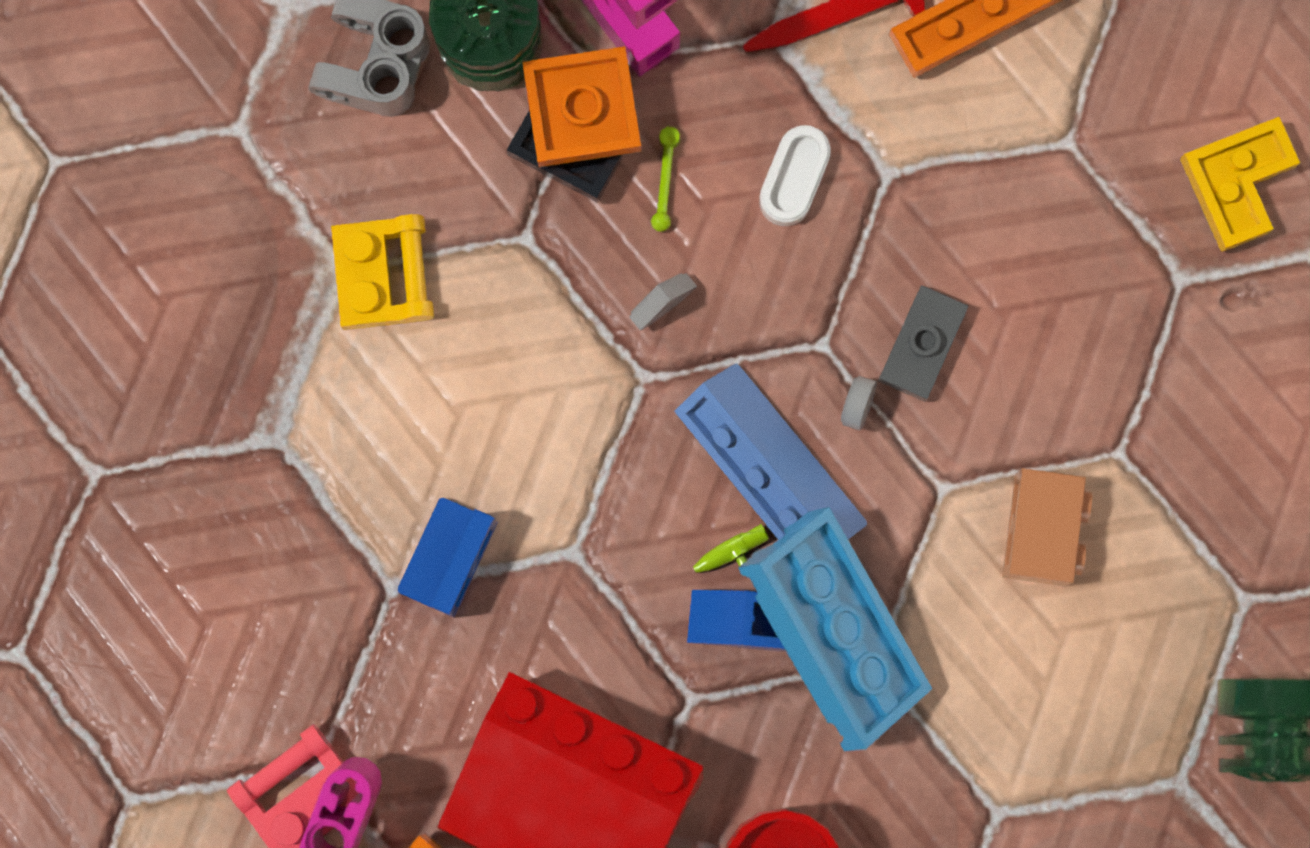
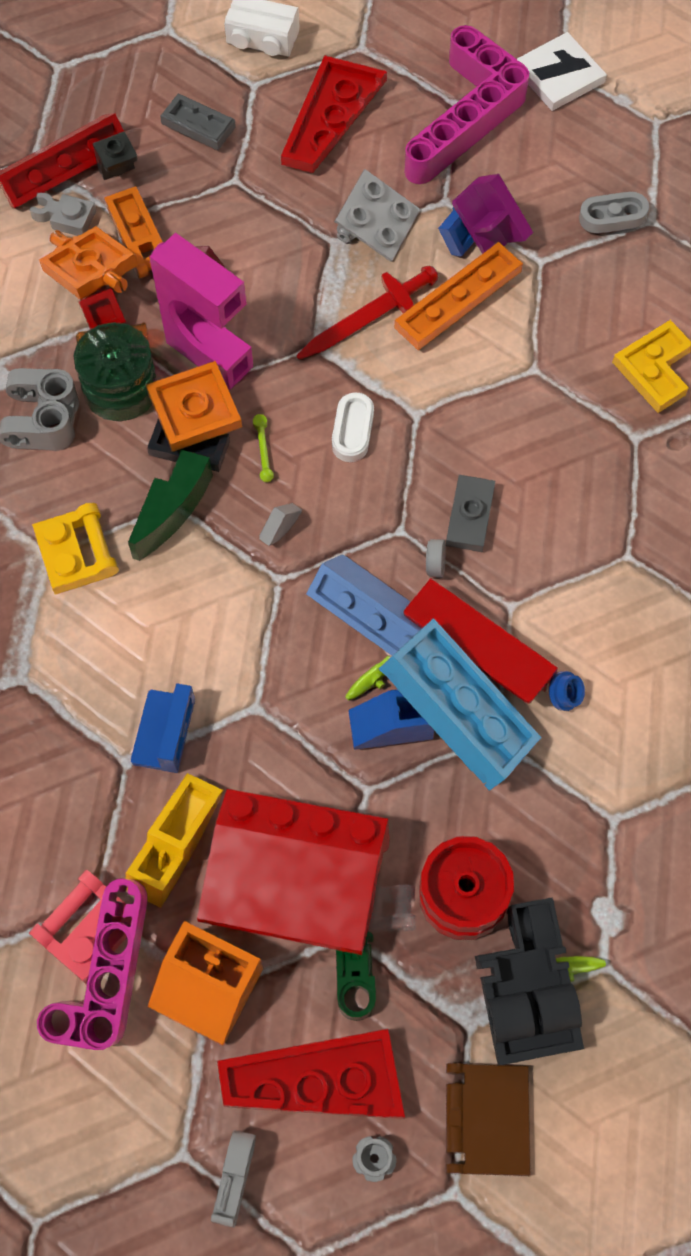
camera: 15 degrees left, 15 degrees down
nougat brick [1002,468,1092,587] -> none
none -> yellow slope [125,773,223,908]
none -> dark green slope [128,450,213,561]
none -> red panel [404,578,558,704]
none -> blue plate [549,671,585,711]

